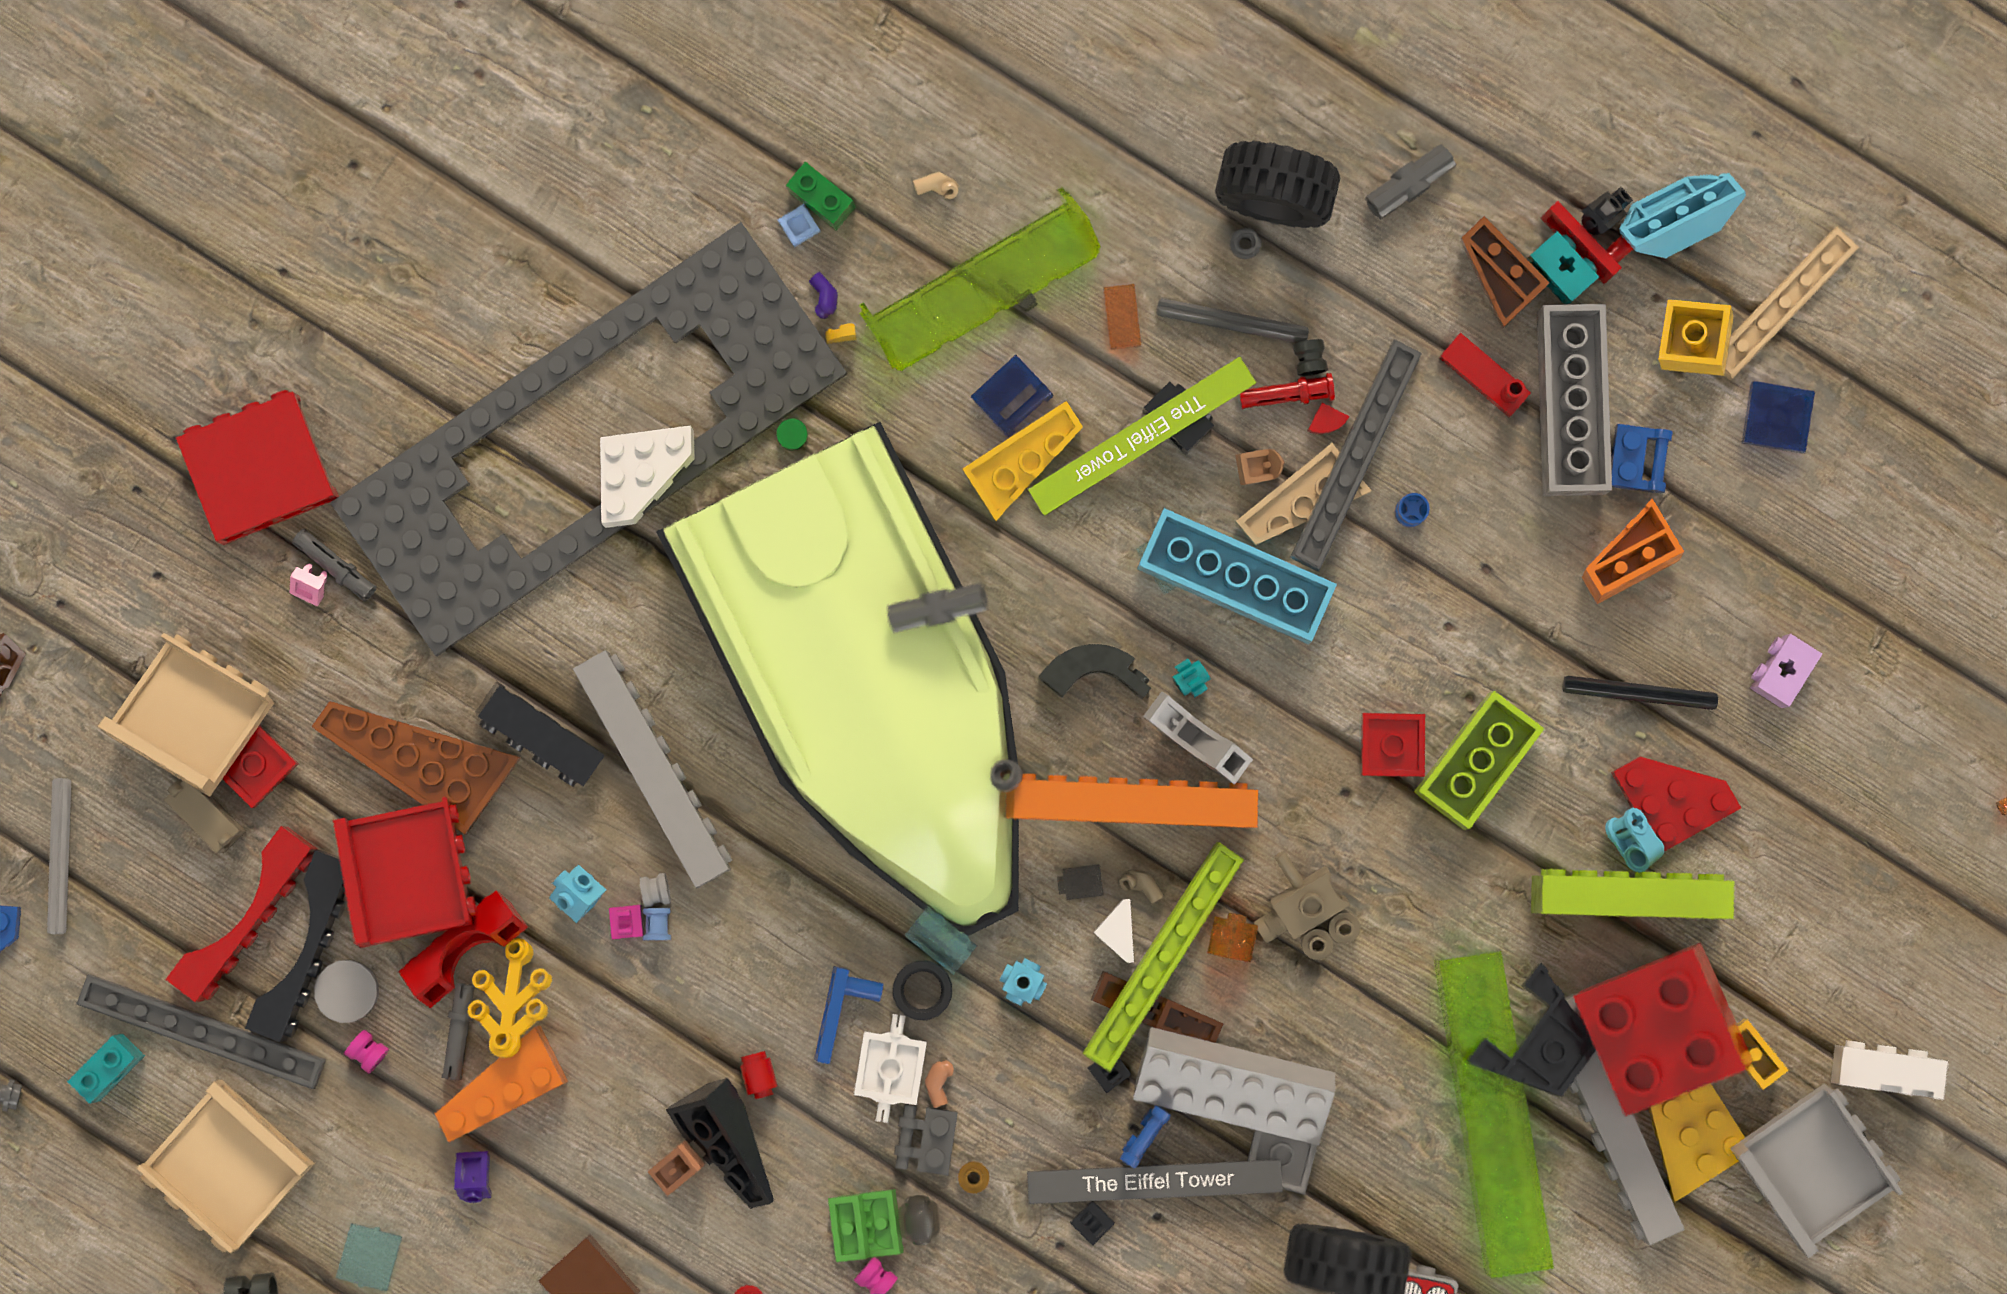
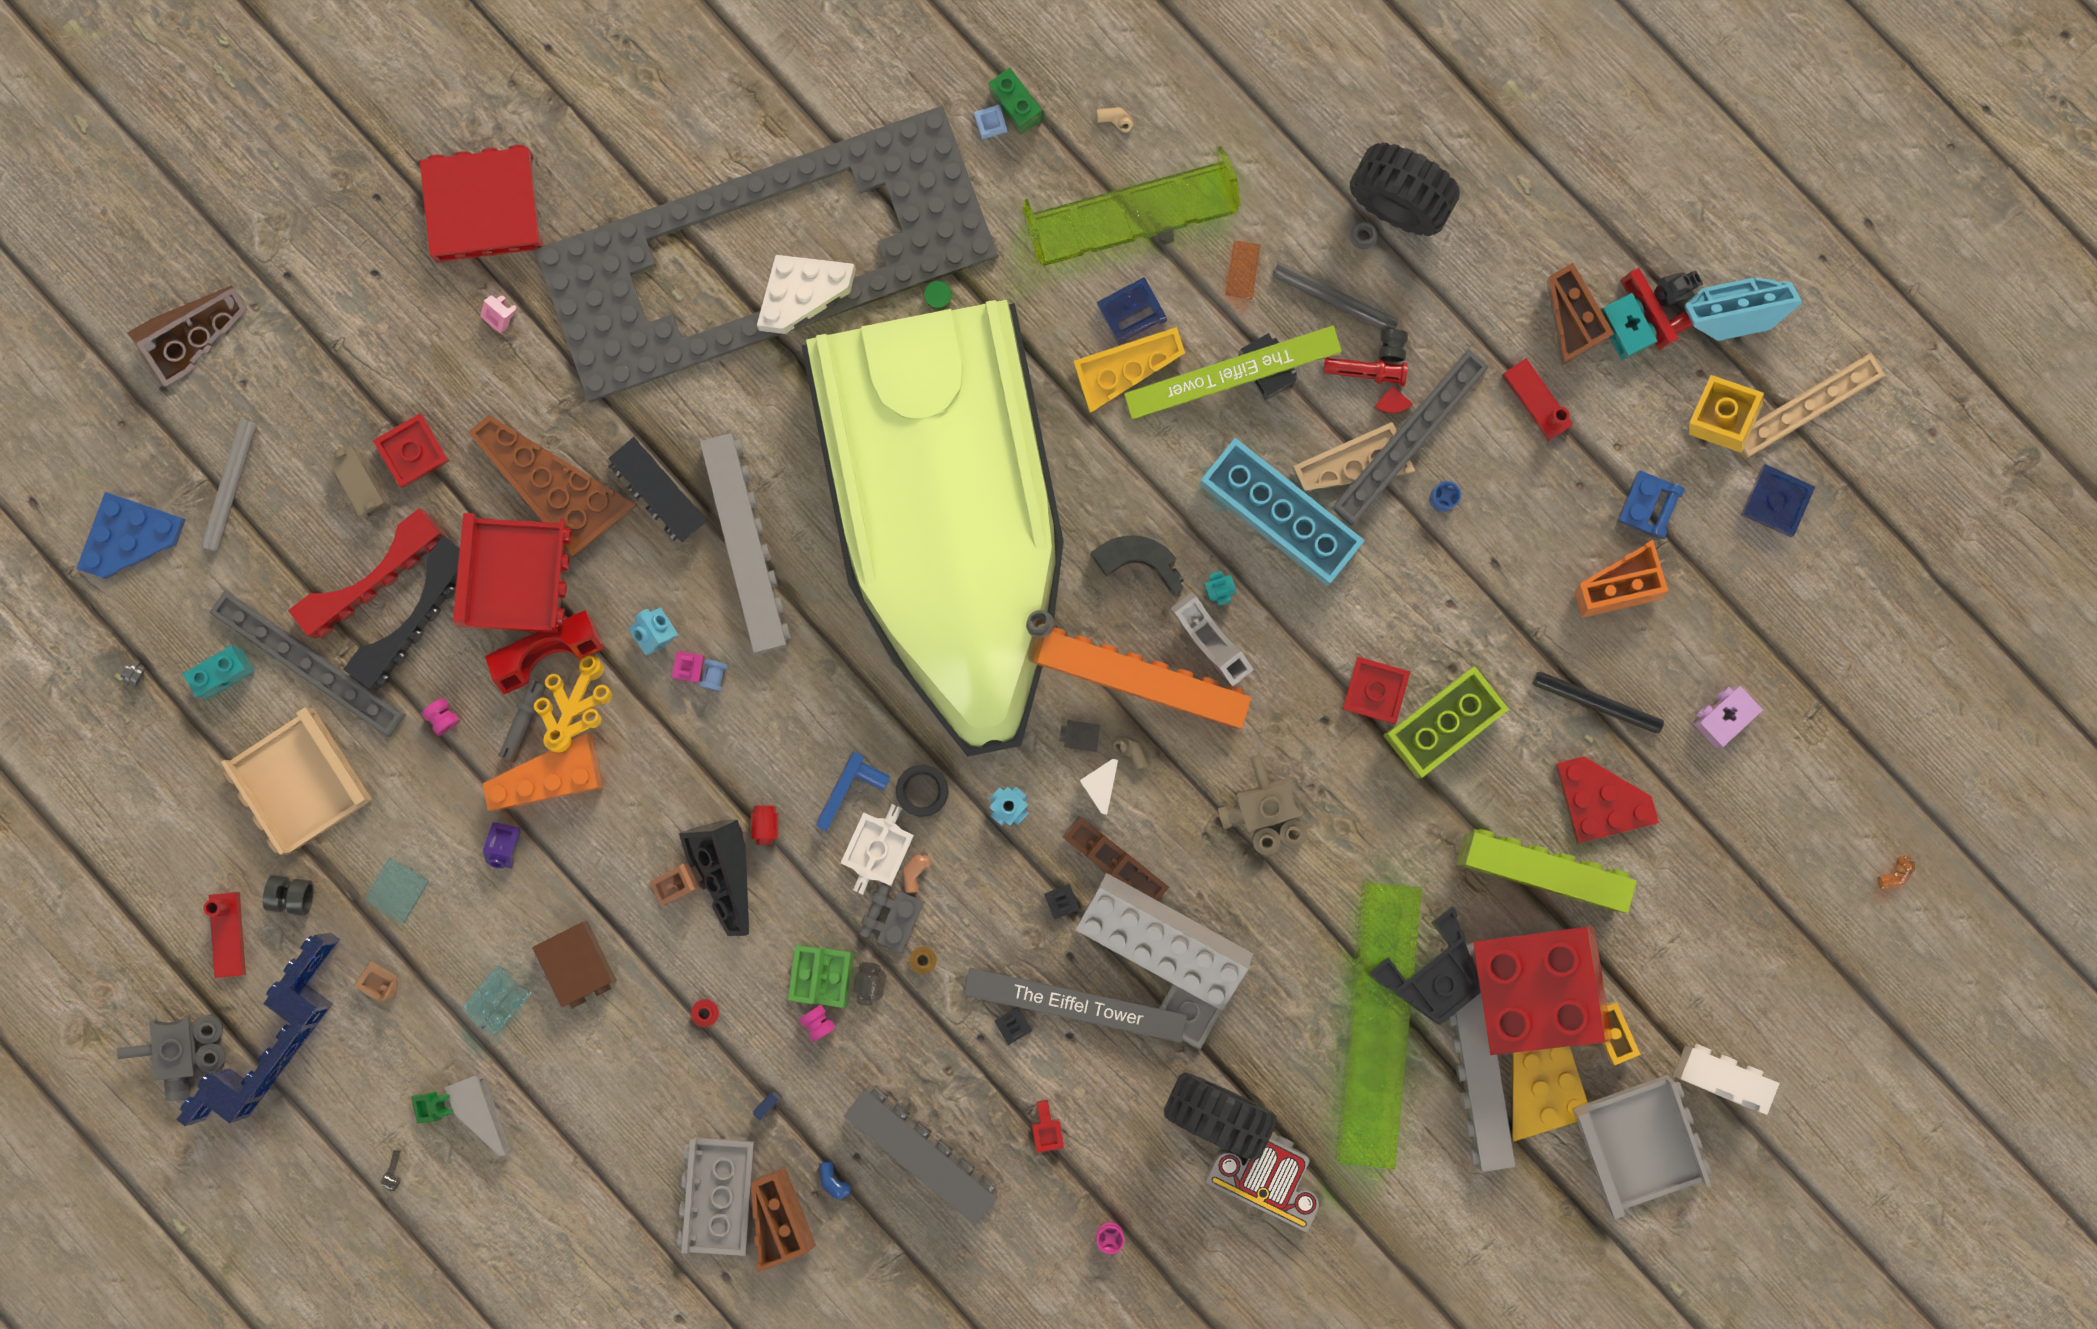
camera: 15 degrees right, 0 degrees up
tan panel [98,633,275,797] -> none
dark grey pin [292,528,377,602] -> none
light grey tile [314,960,379,1023] -> none
light grey wheel [640,873,671,908] -> none
dark purple arm [809,272,838,319] -> none
yellow tile [825,323,857,344] -> none
dark grey piece [887,583,988,633] -> none
clear light blue bracket [905,906,977,975] -> none
lime tile [1082,842,1244,1072] -> none
blue plate [1120,1105,1171,1169] -> none
clear orange brick [1207,912,1258,962] -> none
medium nougat plate [1235,449,1285,485] -> none
dark grey piece [1365,144,1456,220] -> none
light grey brick [1537,304,1612,496] -> none
medium azure piece [1605,808,1664,873] -> none

